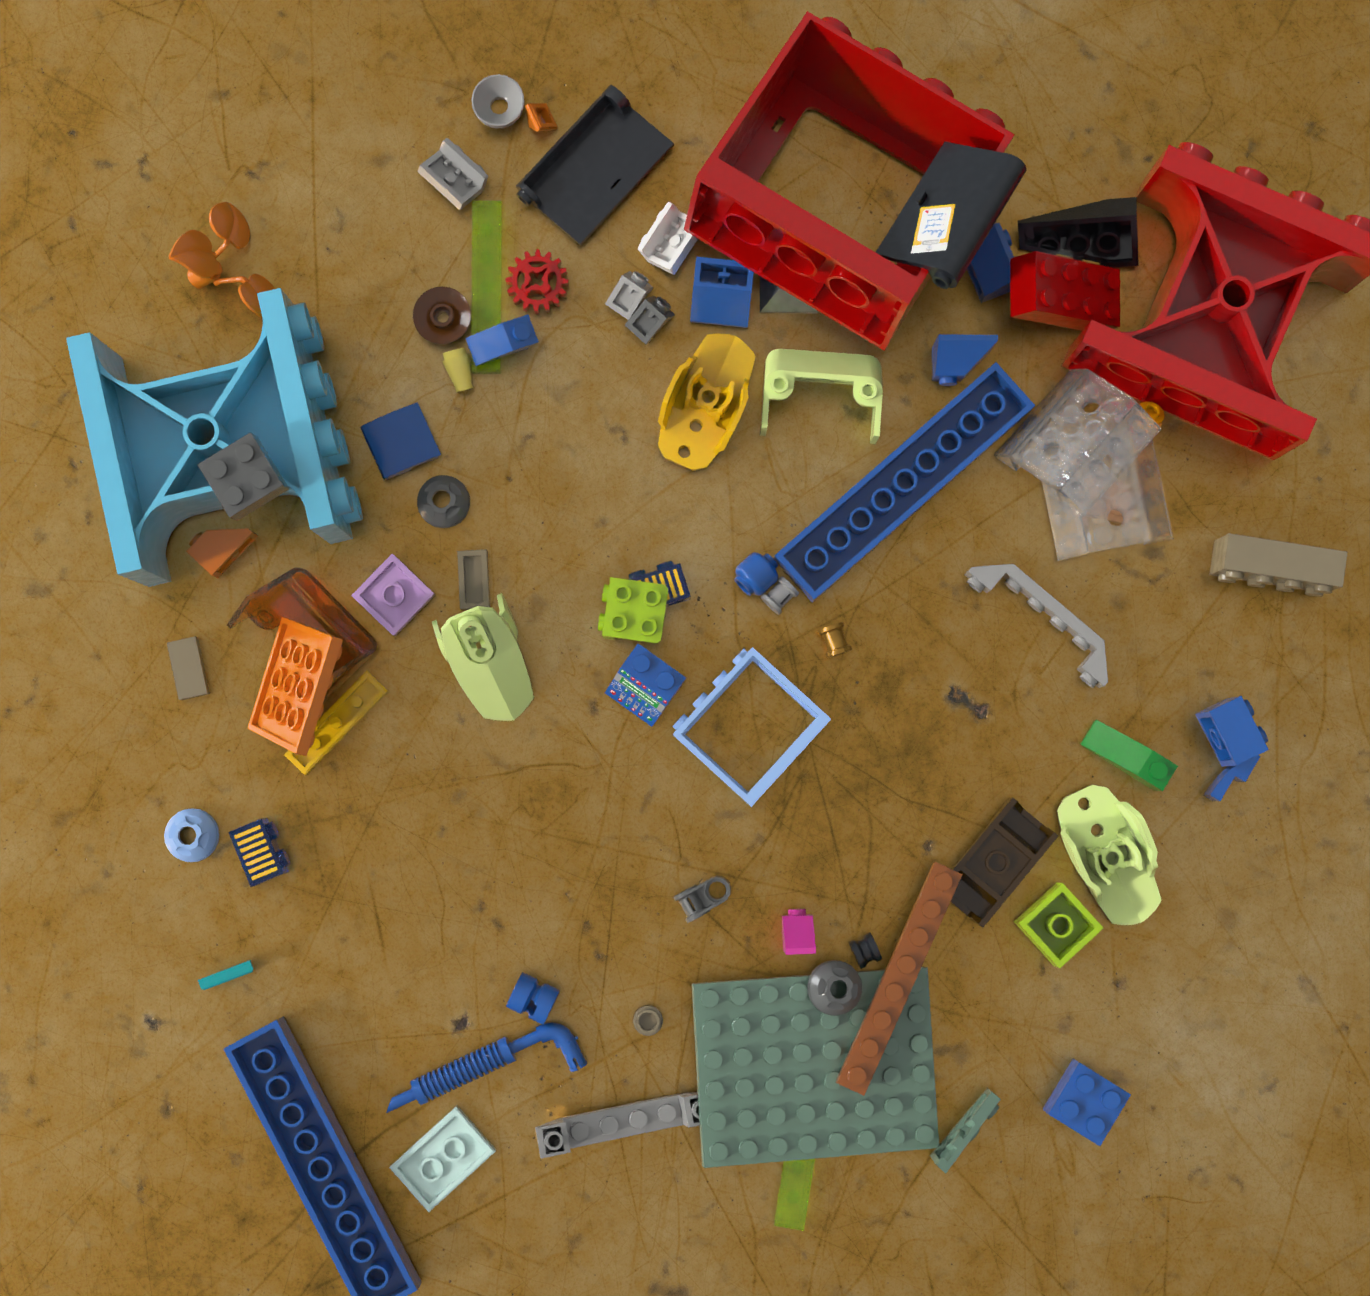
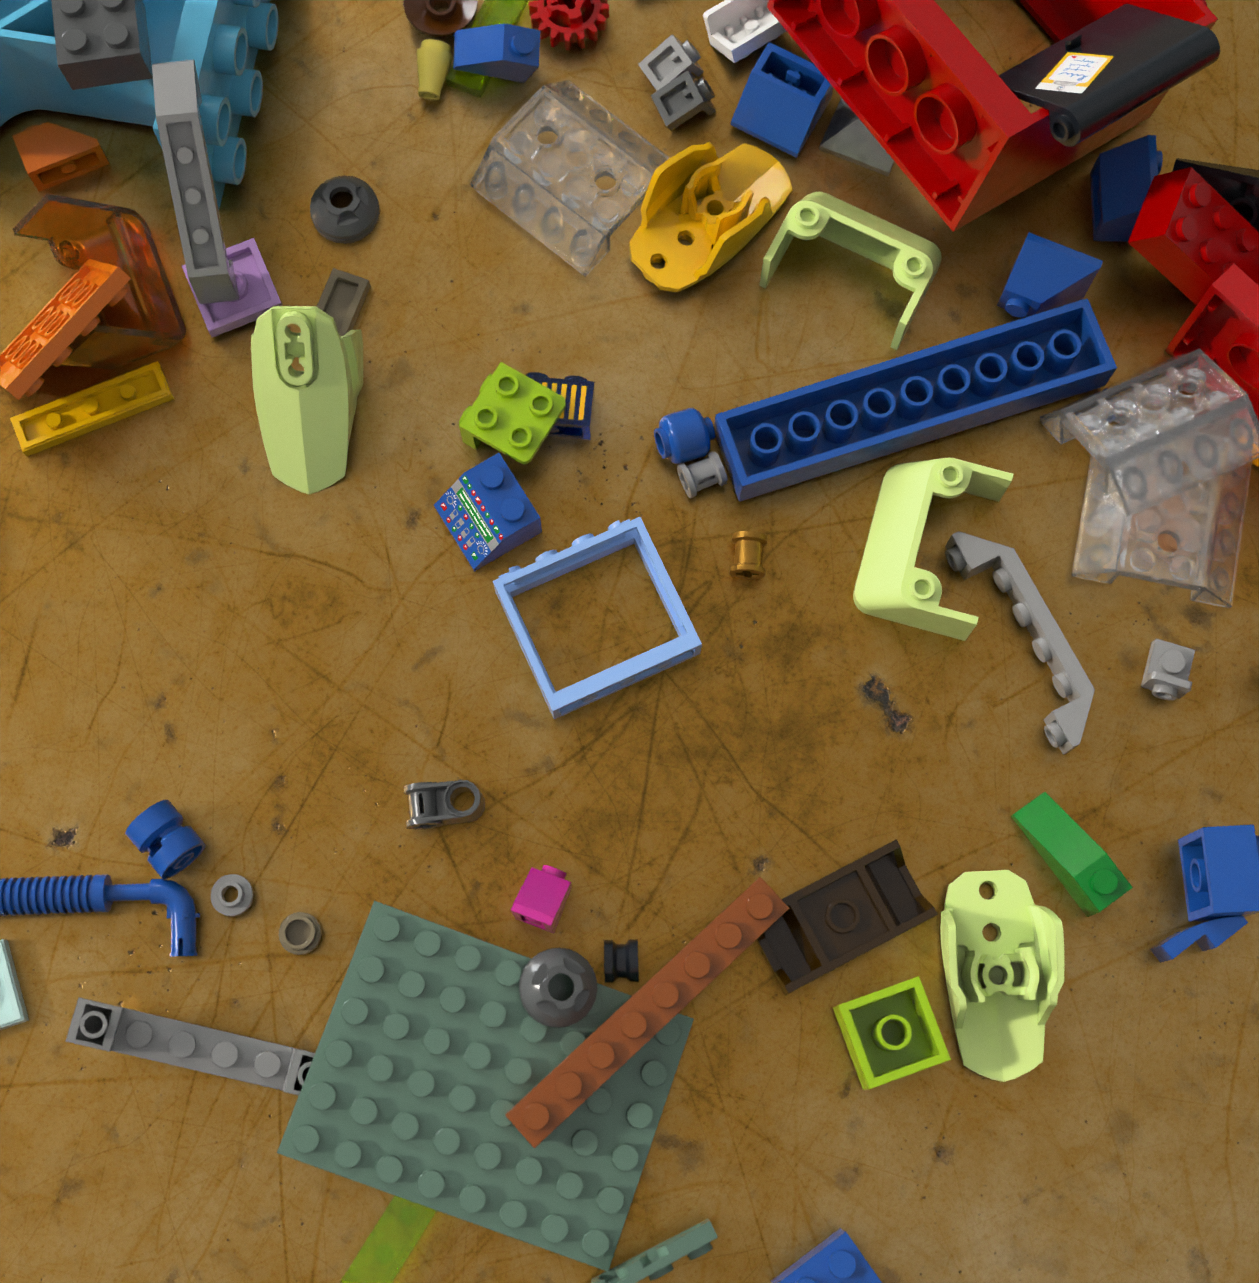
camera: 20 degrees right, 10 degrees down
blue slope [360,402,441,480] -> none
none -> light grey slope [152,59,239,304]
none -> light grey plate [211,874,254,917]
none -> clear slope [470,80,671,277]
none -> yellowish green windscreen [853,457,1014,641]
none -> light grey bracket [1141,638,1195,700]

